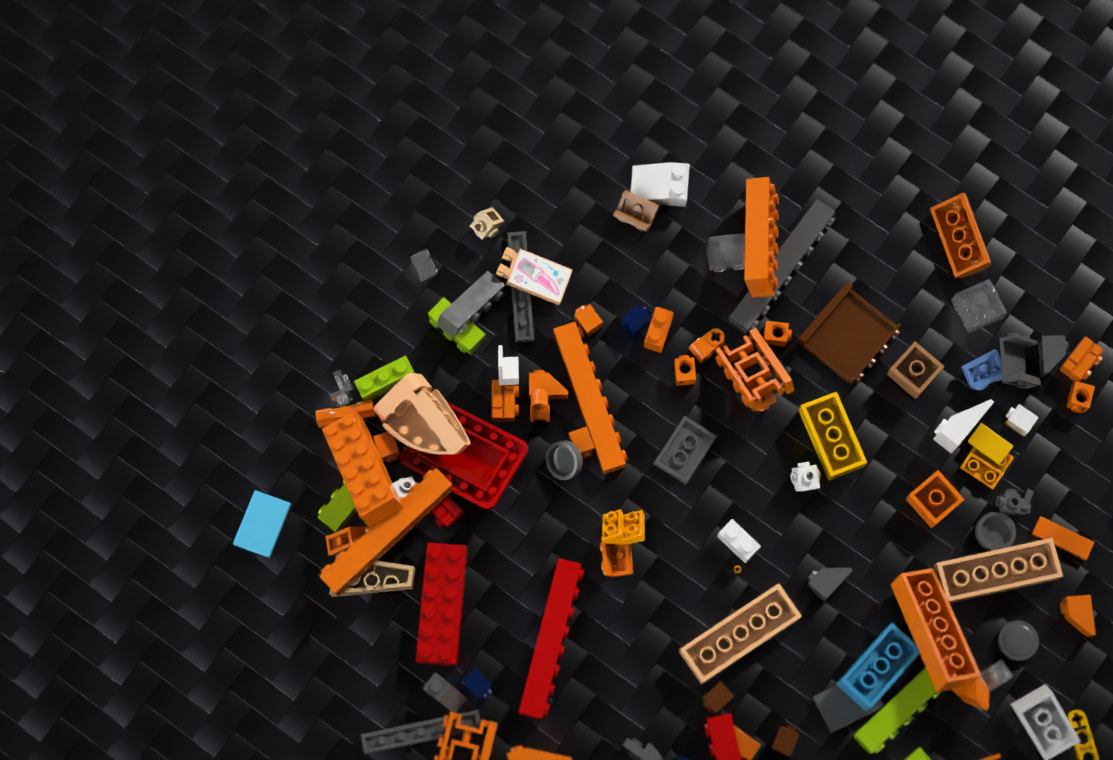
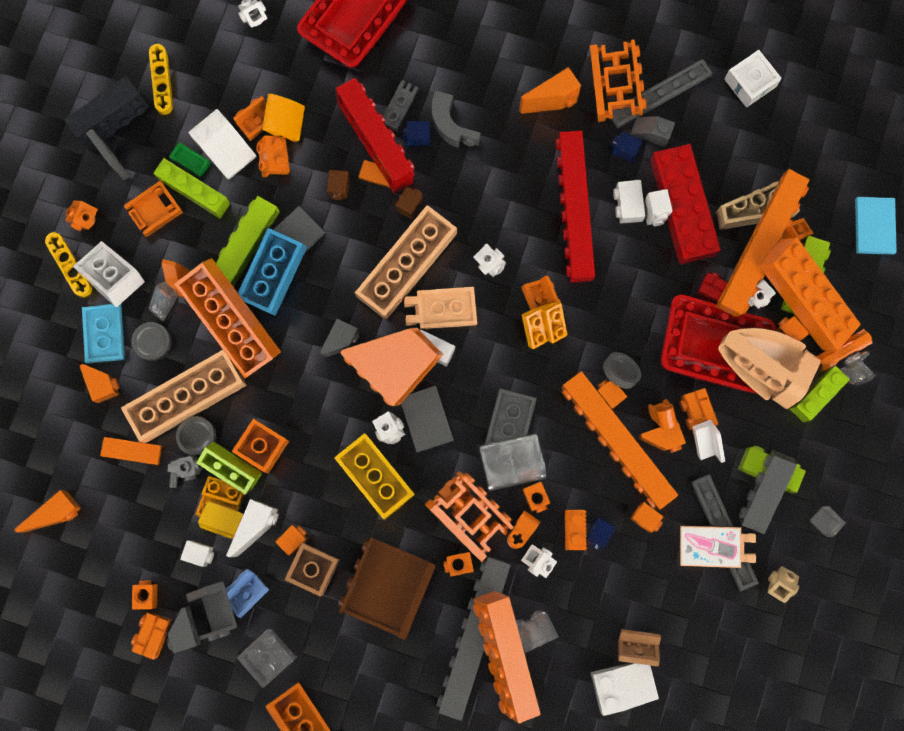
camera: 160 degrees right, 5 degrees up
none -> medium azure tile [82,304,125,364]
none -> lime brick [197,442,262,495]
none -> orange brick [275,525,308,556]
none -> orange slope [340,328,444,406]
none -> dark grey tile [401,386,454,453]
none -> light nougat tile [404,287,477,329]
none -> white brick [474,244,507,277]
none -> clear slope [480,434,546,491]
none -> white brick [521,544,557,578]
none -> white brick [613,180,645,224]
none -> white brick [644,189,672,226]
none -> white container [724,50,782,108]

